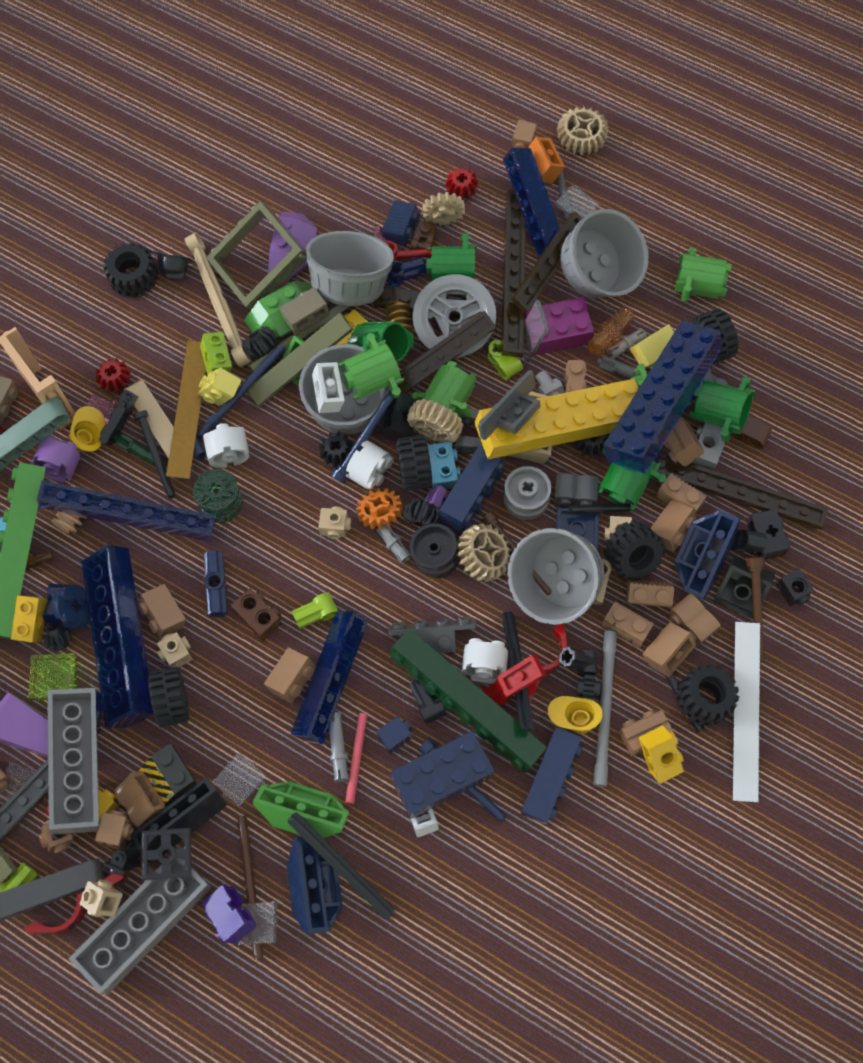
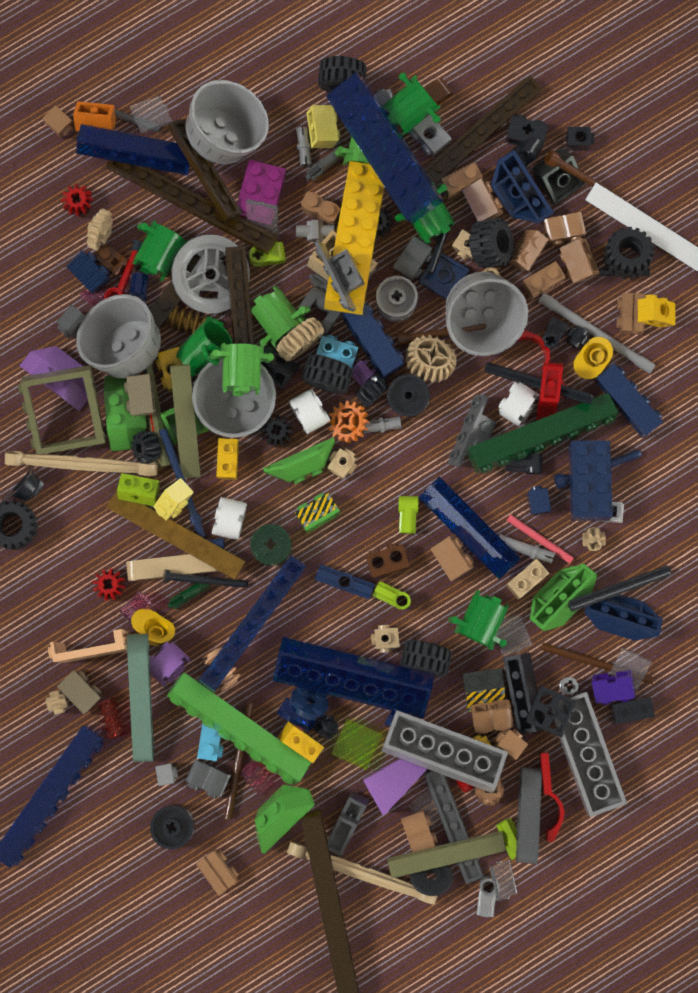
camera: 65 degrees left, 15 degrees up
tan brick [80,879,123,917] -> none
black hinge [98,390,138,445] -> none
black hinge [103,843,142,875] -> none
medium nougat brick [138,584,186,639] -> none
white brick [312,362,345,413] -> none
dark blue piece [331,394,393,483] -> none
tan gear [557,106,609,156] -> none
clear orange piece [587,307,634,357] -> none
medium nougat brick [662,416,704,466] -> none
bright green container [674,247,732,301] -> none
none -> dark grey brick [56,305,85,339]
none -> yellow brick [216,438,239,480]
none -> bright green wedge [263,438,335,484]
none -> slope [295,493,340,534]
none -> lime piece [372,581,411,610]
none -> green container [448,590,509,650]
none -> tan brick [506,559,549,599]
none -> light grey bush [559,677,578,695]
none -> tan gear [582,527,606,551]
none -> black brick [610,697,655,724]

